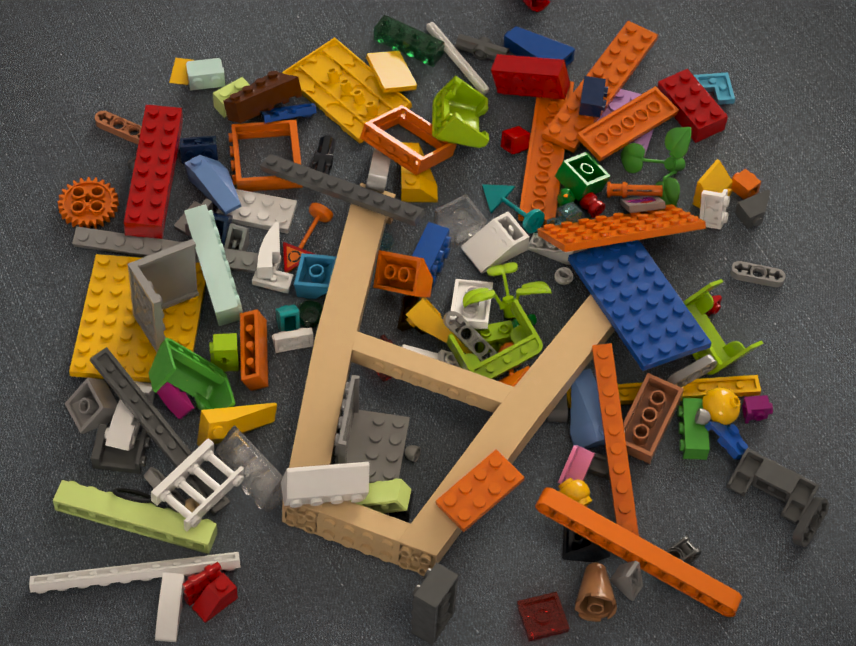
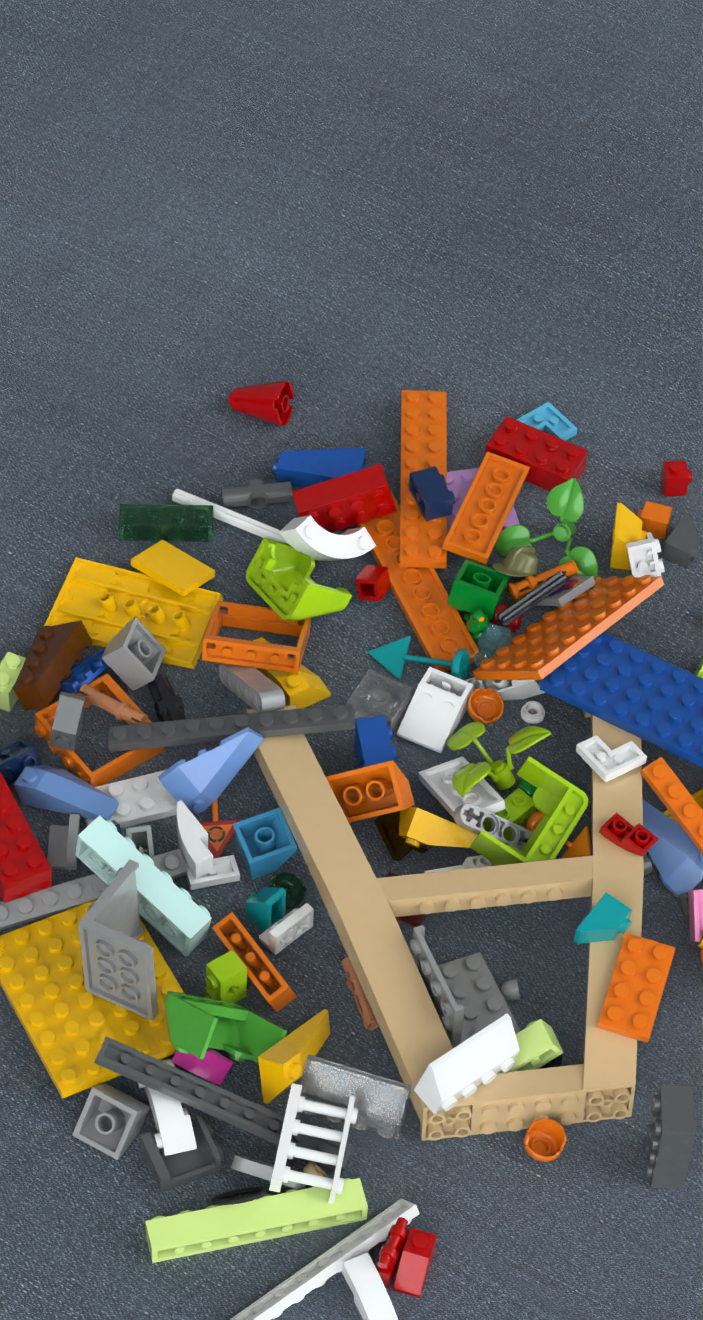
camera: 30 degrees left, 5 degrees down
none -> slope [50,691,85,751]
none -> nougat pin [78,684,148,724]
none -> light grey slope [102,617,166,691]
none -> medium blue wedge [158,727,264,815]
none -> white brick [279,515,376,561]
none -> orange hair [467,688,504,725]
none -> olive piece [492,546,540,577]
none -> black axle [496,571,568,627]
none -> orange hair [523,1118,567,1163]
none -> teal slope [573,892,632,944]
none -> white plate [576,735,647,783]
none -> red slope [599,812,659,856]
none -> red brick [660,460,692,497]

